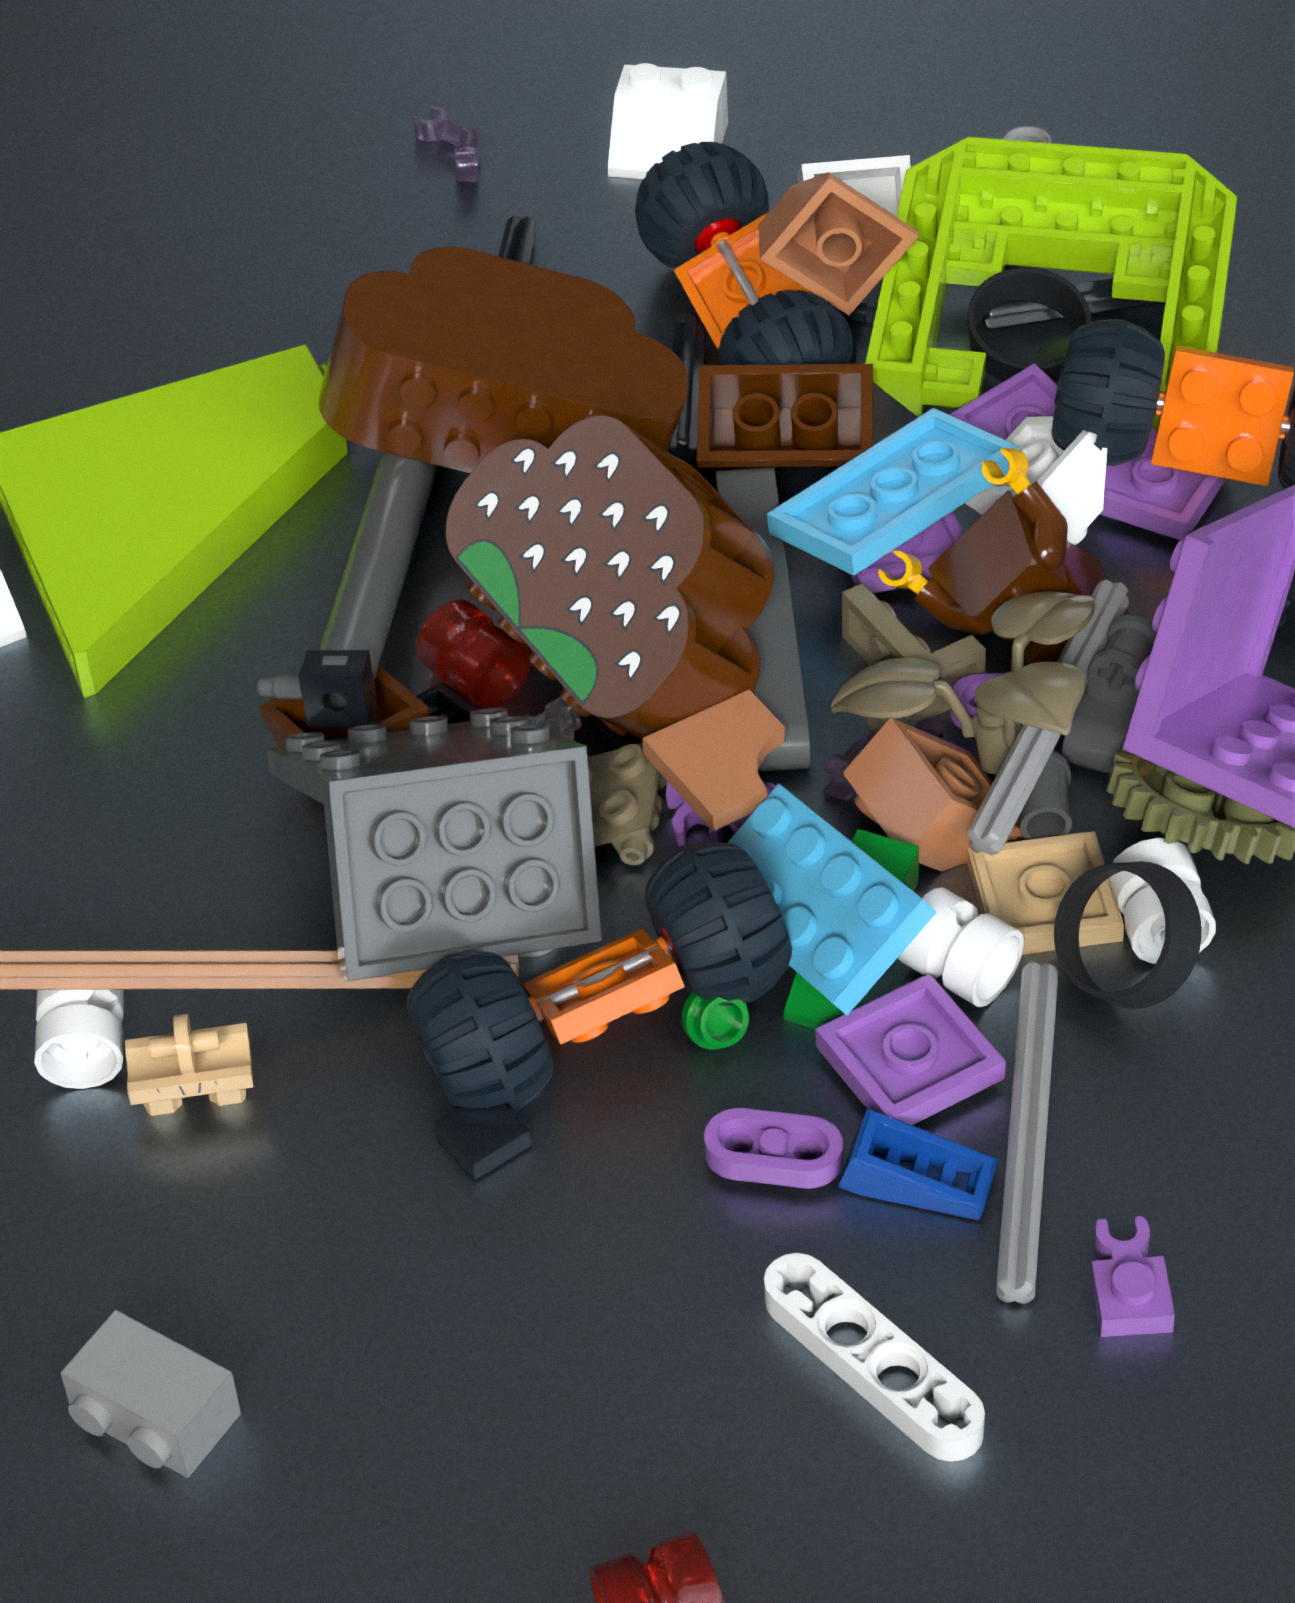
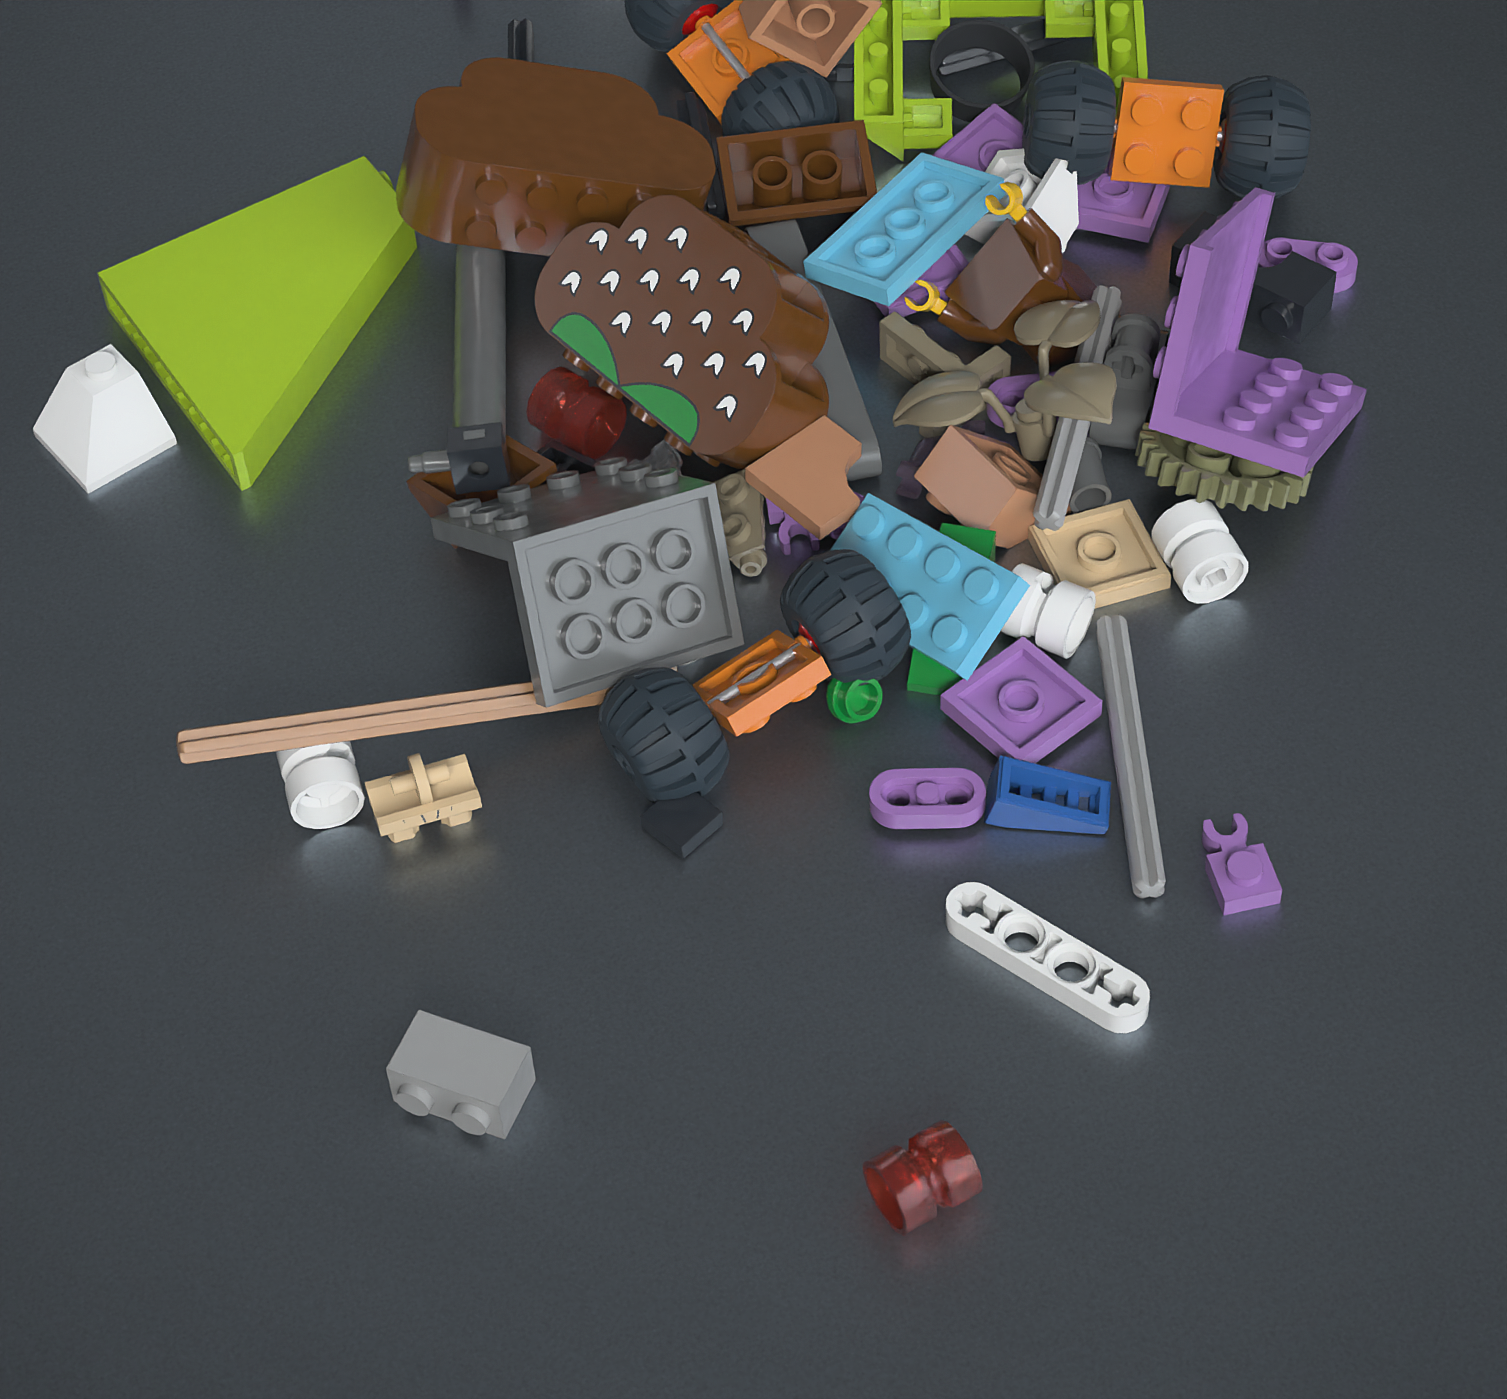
camera: 10 degrees left, 5 degrees up
black tyre [1054,861,1202,1009] -> none

